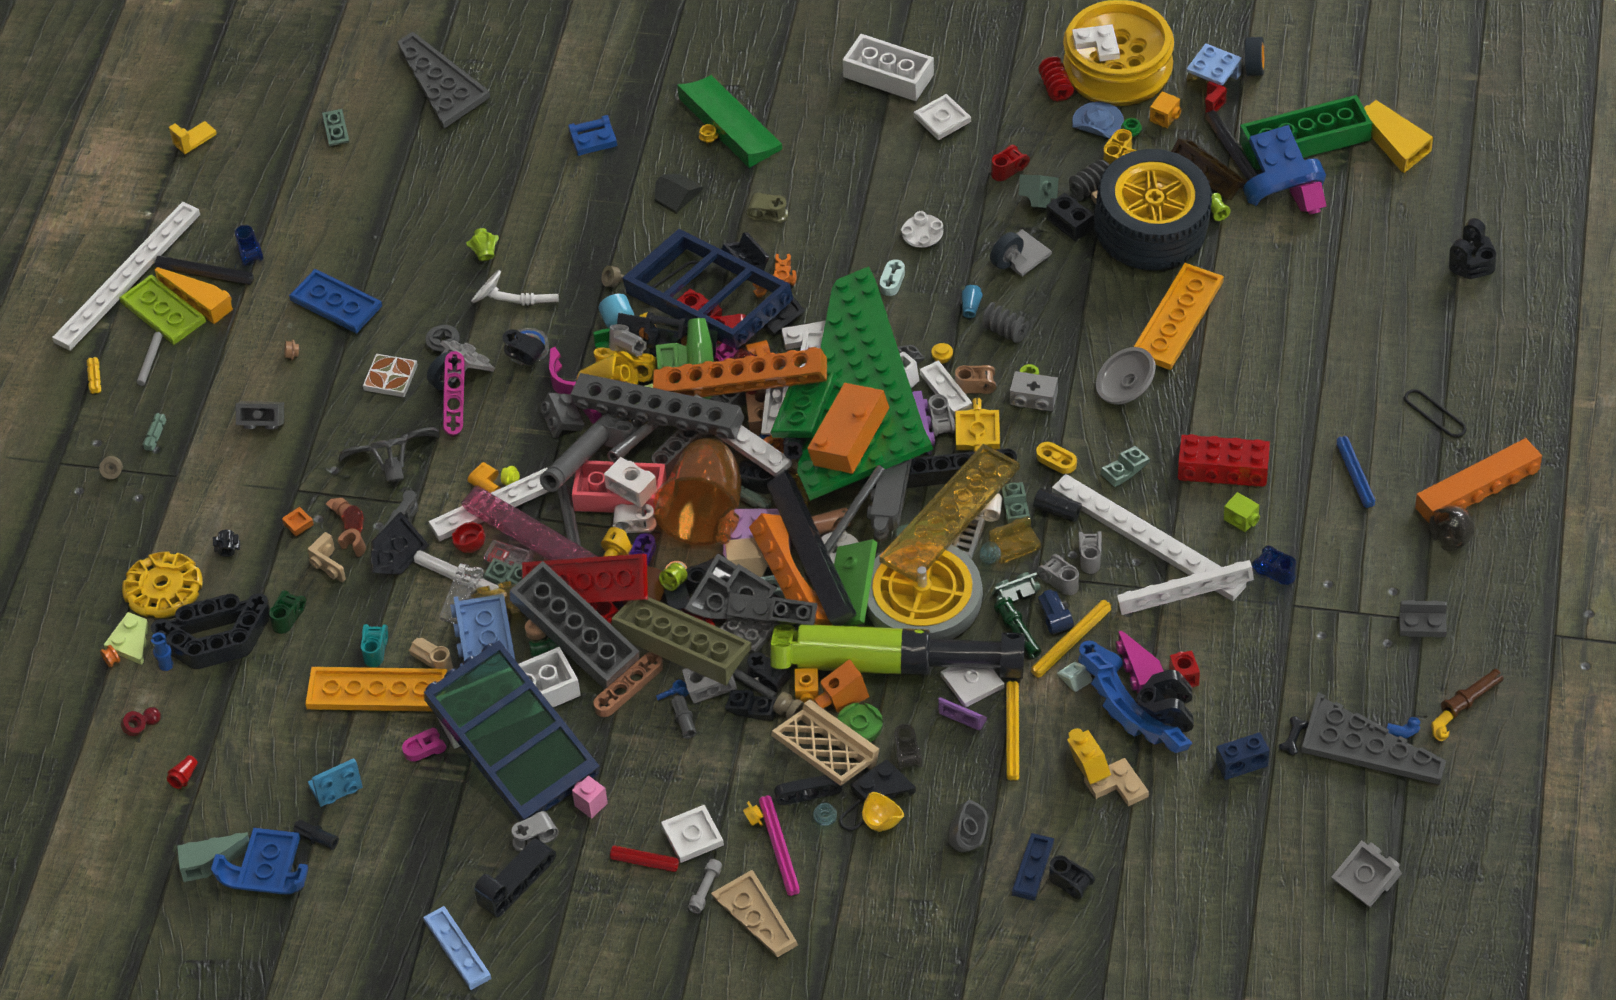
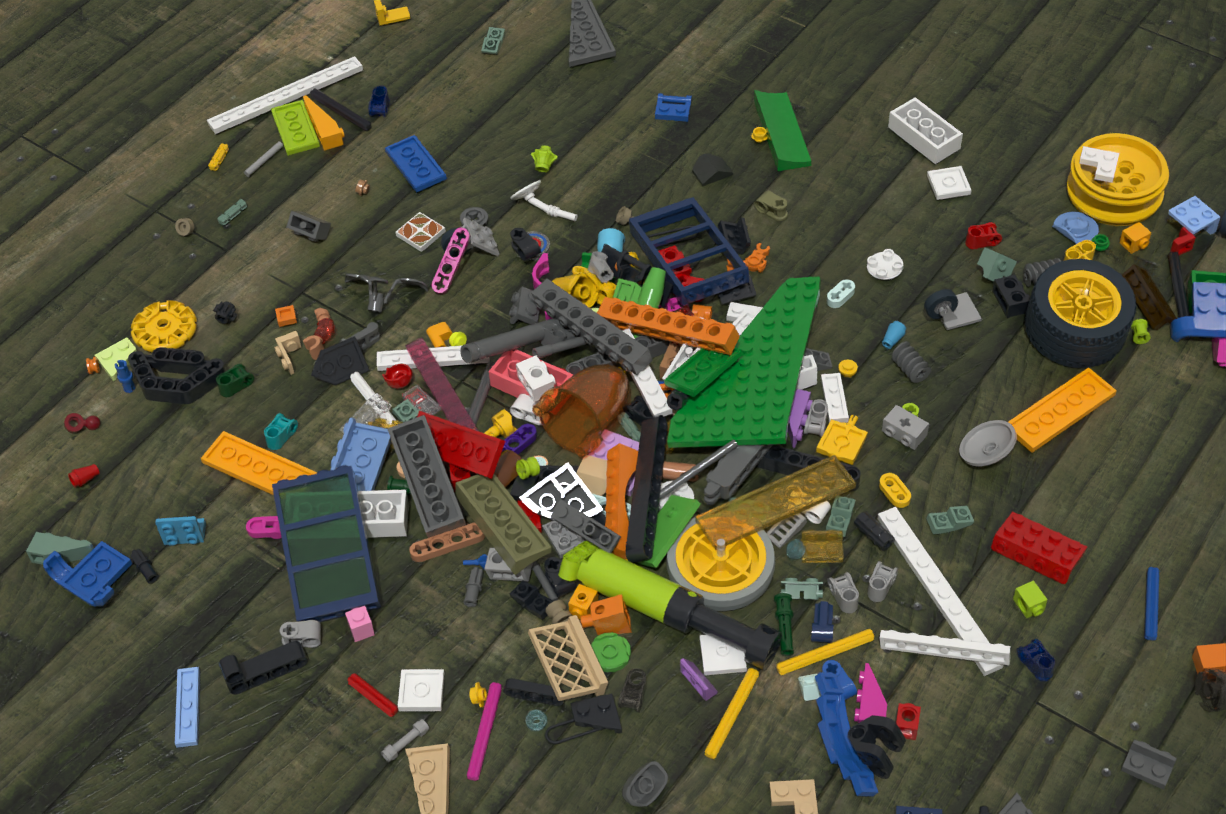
camera: 25 degrees right, 0 degrees up
tan piece [409,638,453,671] -> none
orange brick [807,383,890,474] -> none
yellow helmet [862,792,904,832] -> none
medium nougat piece [955,365,996,394] -> none
red piece [1038,56,1074,101] -> none
yellow brick [1067,728,1111,785] -> none

